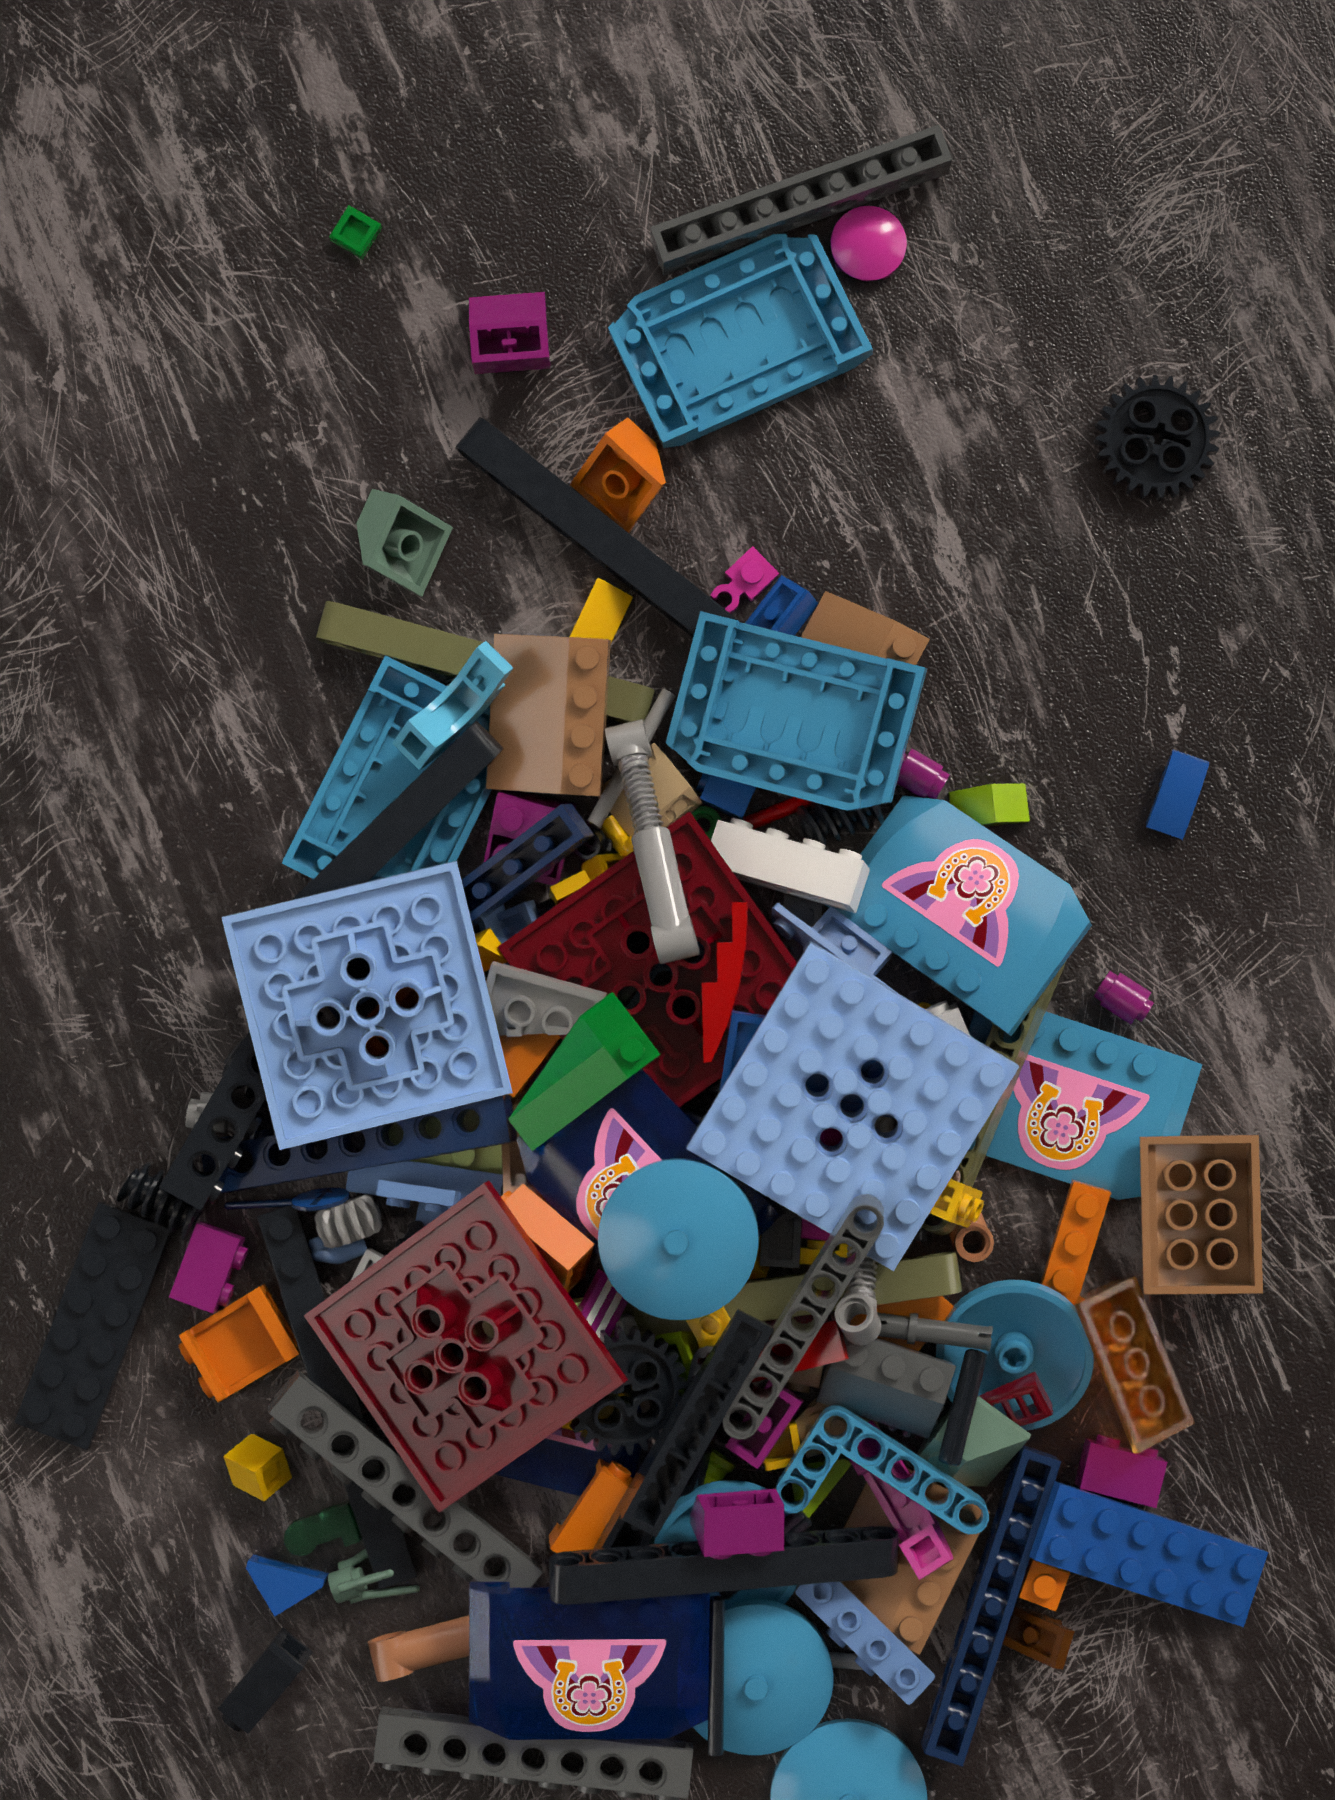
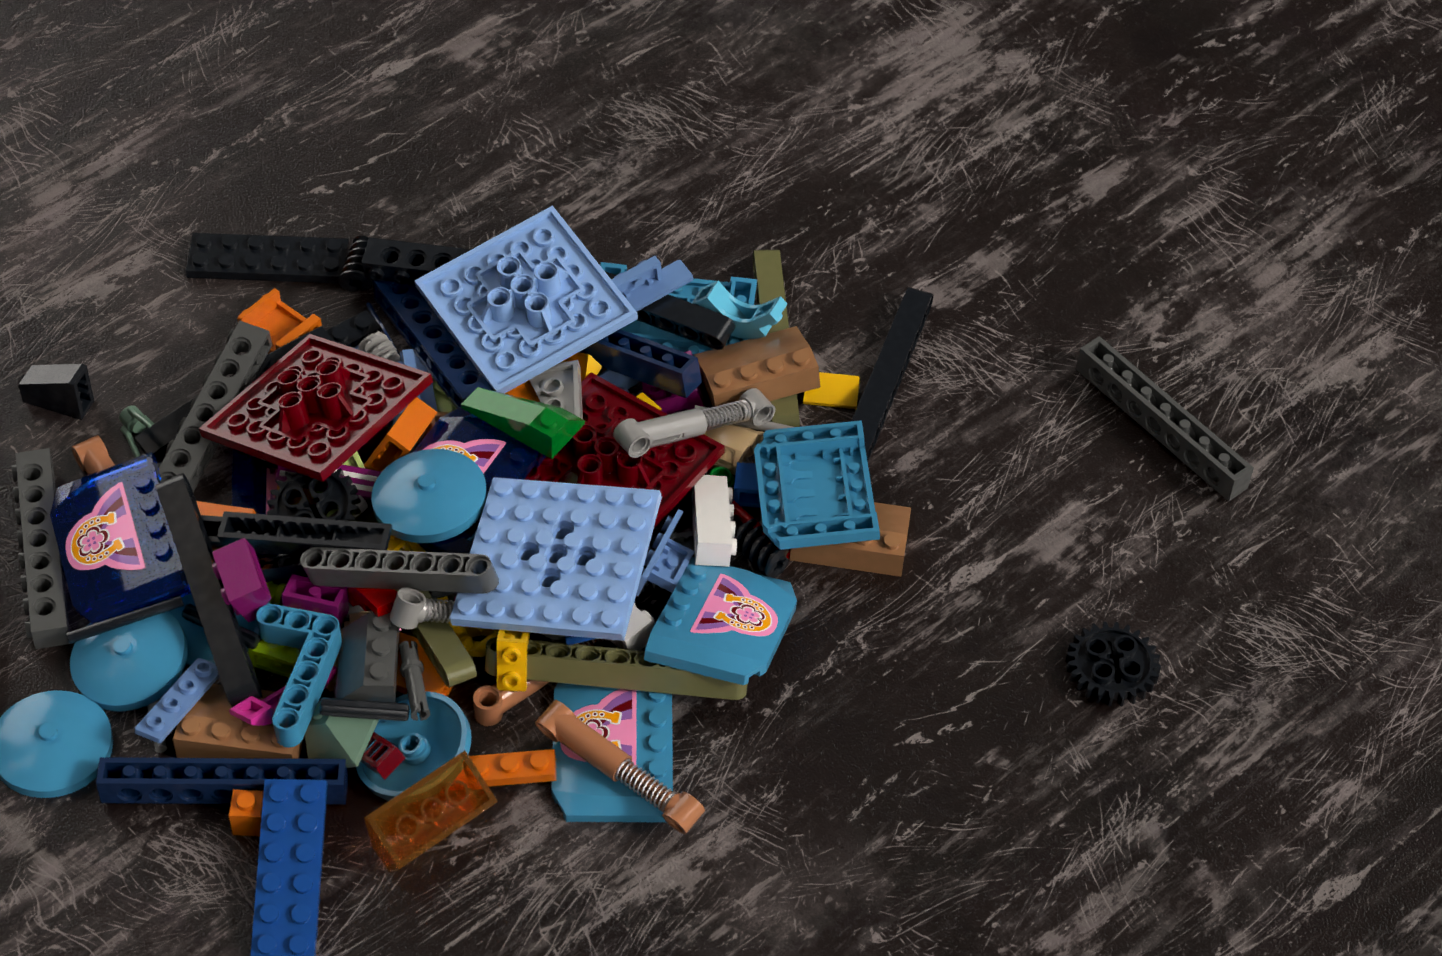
camera: 70 degrees right, 35 degrees down
magenta brick [169,1222,248,1314] -> none
yellow panel [223,1434,292,1501] -> none
blue slope [246,1554,329,1616] -> none
clear green leg [284,1500,362,1556] -> none
green tile [329,205,382,260] -> none
sand green slope [356,489,453,596] -> none
magenta slope [469,292,551,374] -> none
orange slope [570,417,666,533] -> none
dark azure slope [608,234,873,448] -> none
red slope [702,902,748,1062] -> none
dark pink plate [710,546,779,614] -> none
blue slope [745,575,818,636] -> none
dark pink dish [831,206,907,281] -> none
magenta brick [897,748,950,799] -> none
lime slope [948,783,1030,827] -> none
reddish brown slope [1003,1605,1075,1670] -> none
magenta brick [1074,1434,1167,1508] -> none
magenta brick [1093,971,1154,1025] -> none
medium nougat slope [1139,1134,1263,1295] -> none
blue slope [1146,749,1209,840] -> none
none -> nougat piece [535,700,705,835]
none -> medium blue bracket [611,256,693,312]

